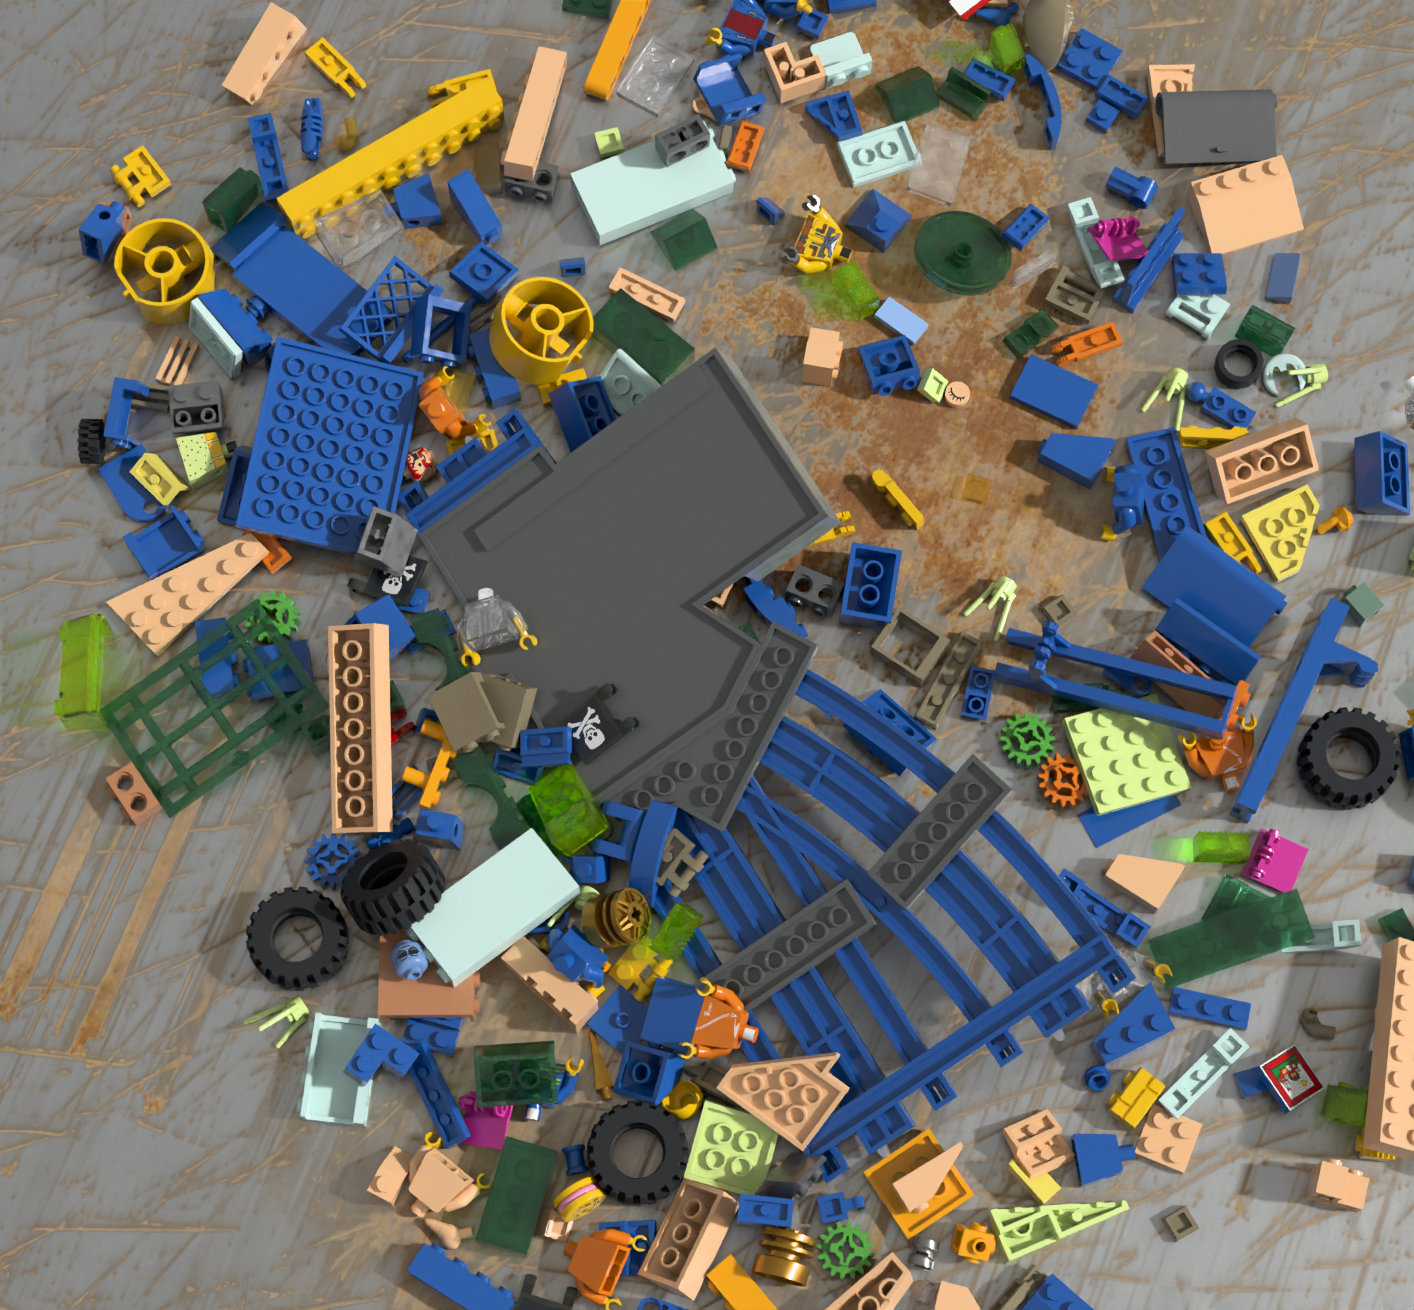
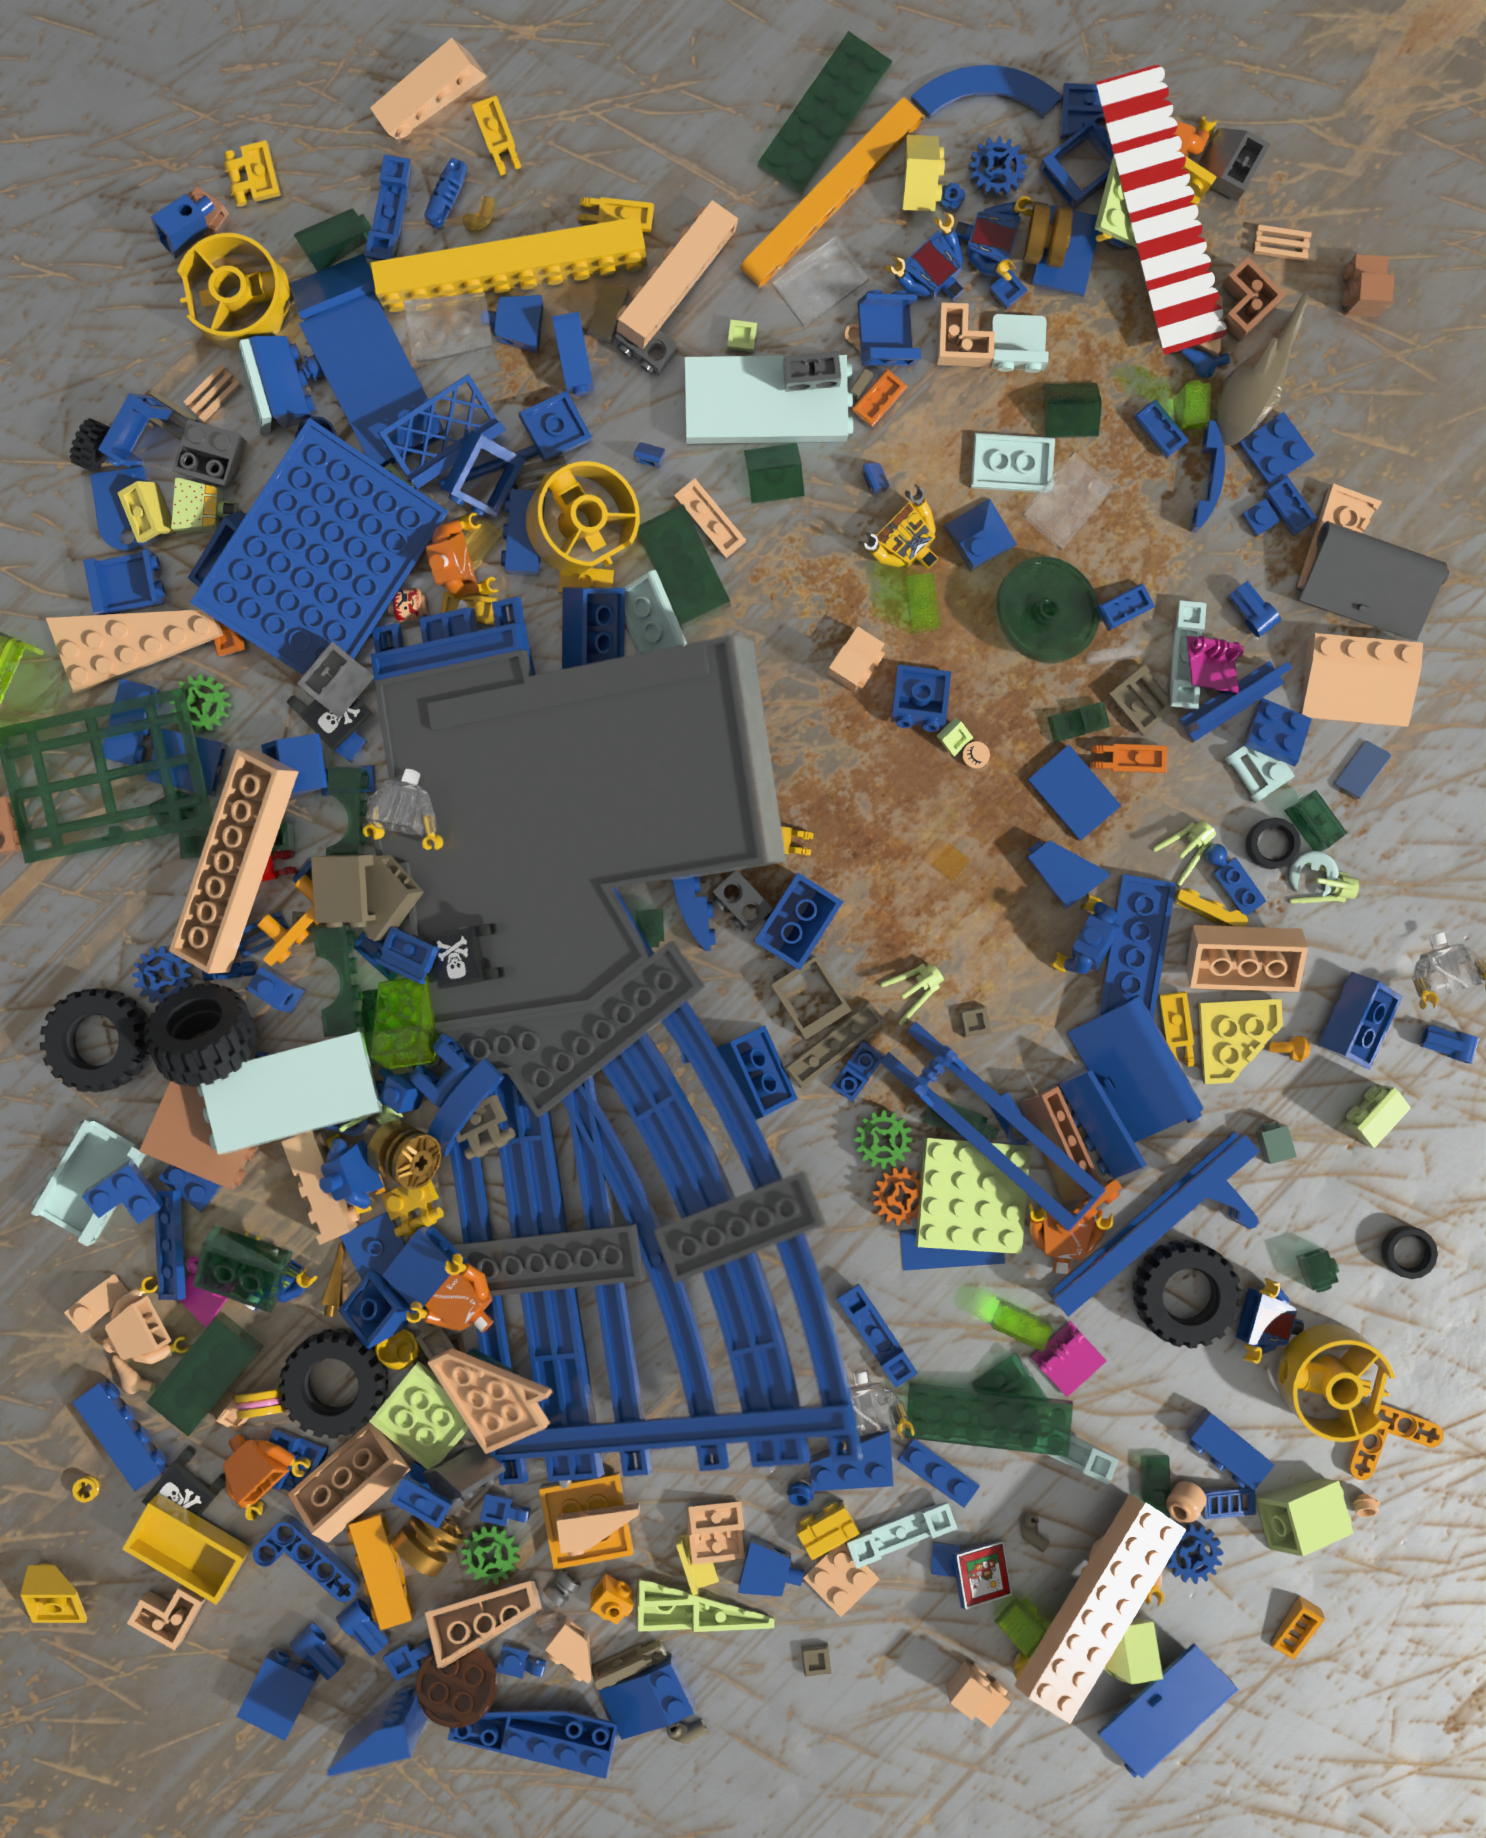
camera: 25 degrees right, 15 degrees up
yellowish green plant [243,995,309,1049] -> none
medium blue head [391,940,428,981] -> none
blue bush [562,1144,589,1176] -> none
clear neon green brick [649,902,704,960] -> none
blue wing [804,90,862,142] -> none
yellow hinge [872,469,924,530] -> none
light blue tile [874,296,929,346] -> none
clear green panel [936,67,991,121] -> none
light nougat slope [1102,854,1185,914] -> none

